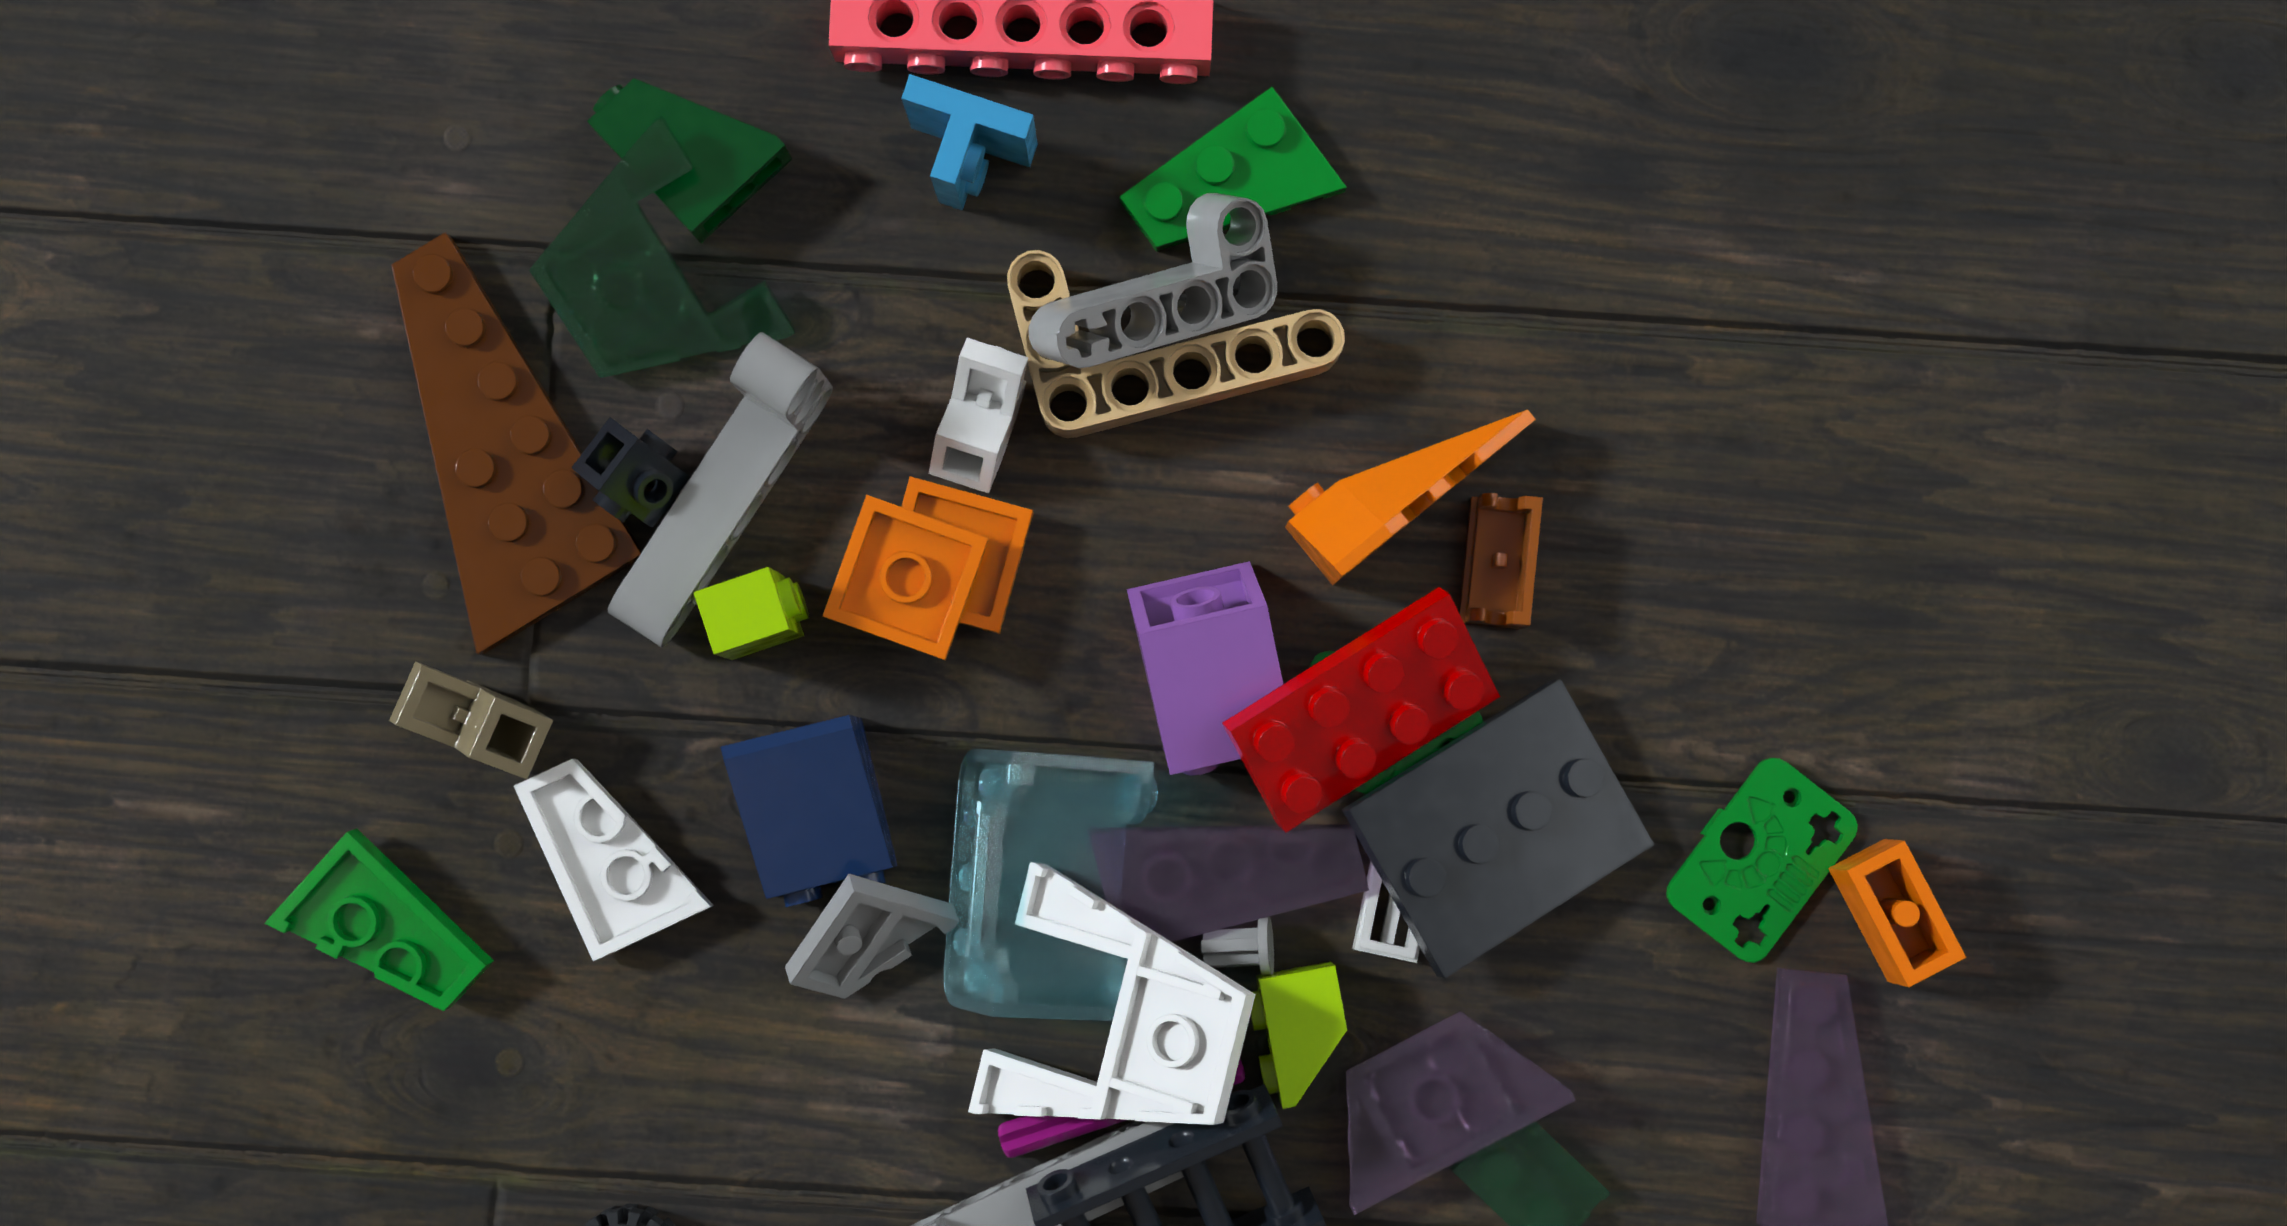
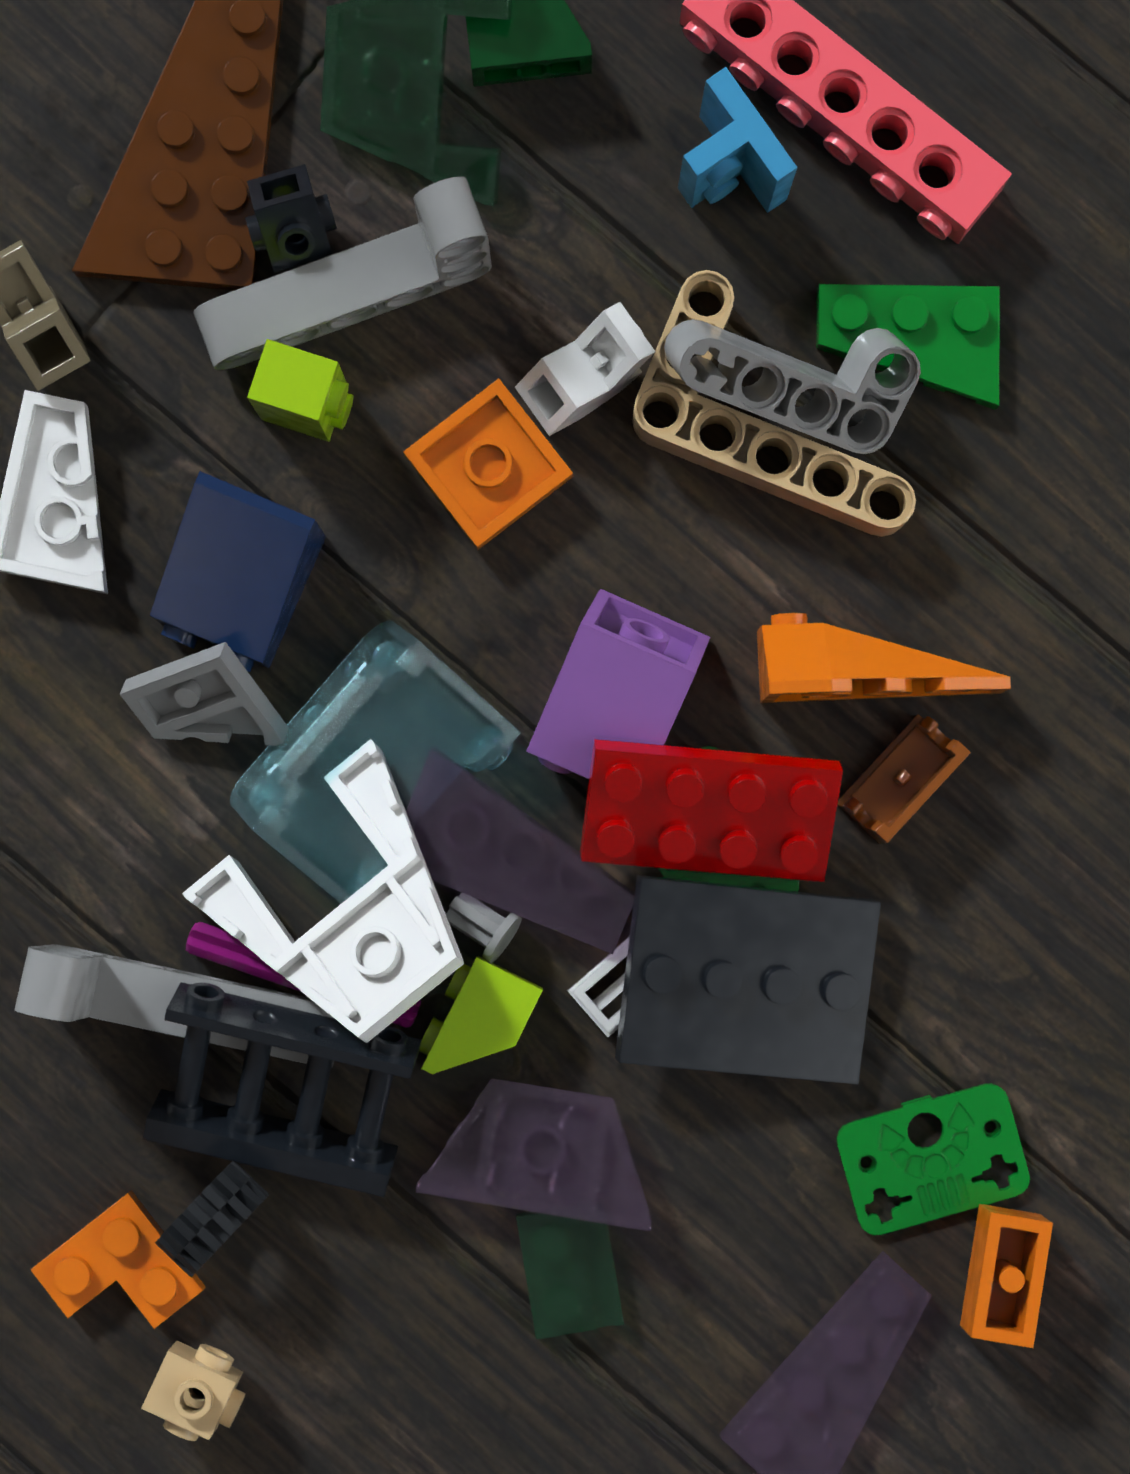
camera: 40 degrees right, 0 degrees up
orange plate [823,495,989,661] -> none

